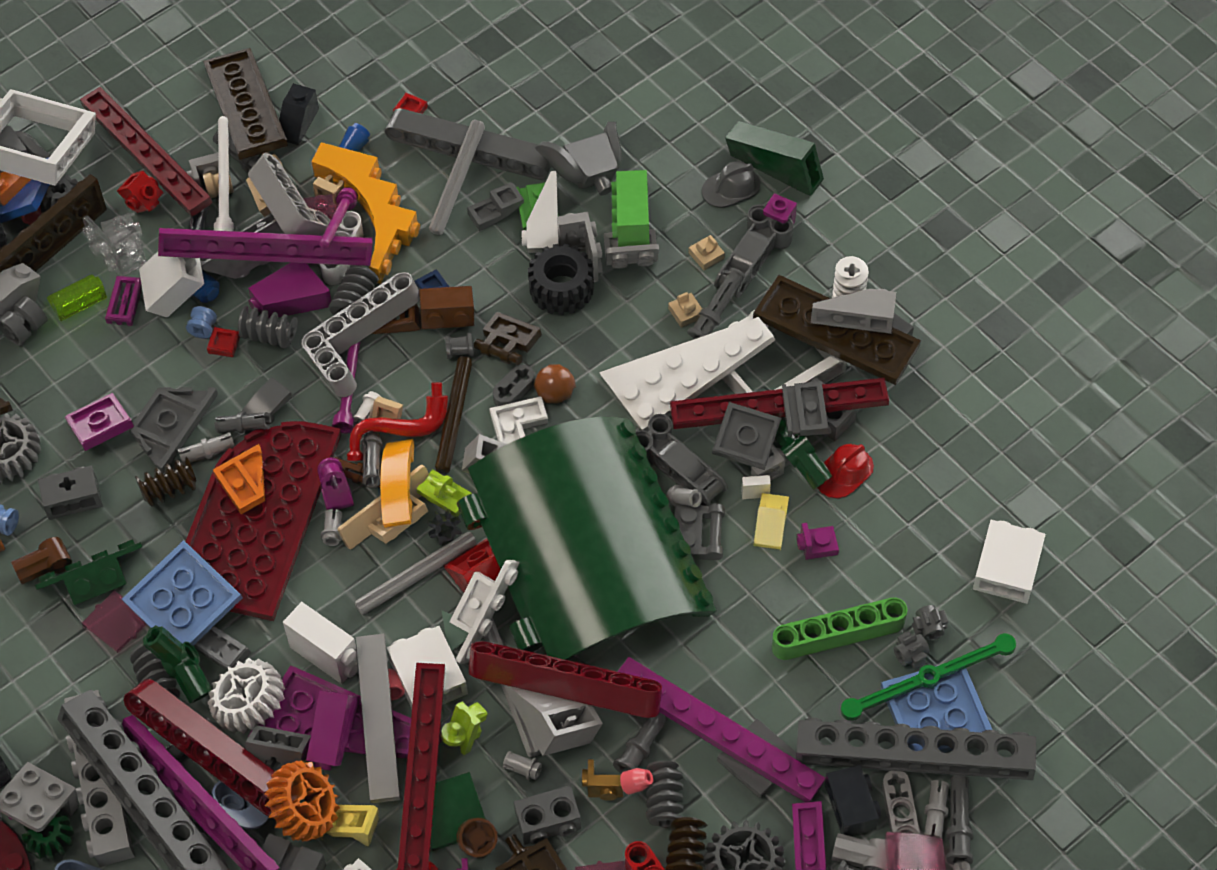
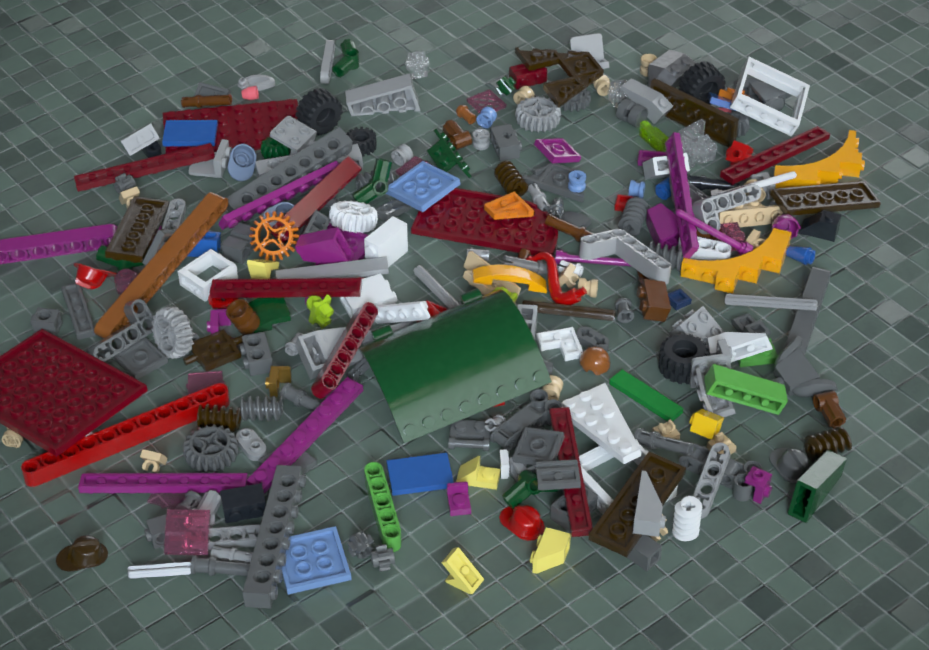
camera: 90 degrees right, 15 degrees down
magenta piece [318,458,354,511] -> none
red tile [393,93,428,114] -> none
dark brown plate [473,312,542,365] -> none
coral hose [620,768,653,795] -> none
green piece [841,633,1016,721] -> none
white brick [973,520,1045,604] -> none
none -> light grey plate [236,428,267,461]
none -> black tyre [346,127,377,157]
none -> blue tile [386,453,454,496]
none -> light grey wheel [391,144,413,166]
none -> light yellow slope [442,547,484,594]
none -> light grey wheel [473,129,490,150]
none -> light yellow slope [530,527,571,574]
none -> reddish brown pin [545,214,594,242]
none -> medium blue wheel [568,170,586,193]
none -> tan wheel [578,278,598,298]
none -> green tile [609,369,684,422]
none -> light grey bracket [669,306,724,351]
none -> yellow brick [690,409,724,440]
none -> light grey beam [693,442,730,519]
none -> magenta hair [771,214,801,239]
none -> light orange arch [774,130,865,189]
none -> dark brown piece [804,427,852,461]
none -> reddish brown piece [813,390,846,429]

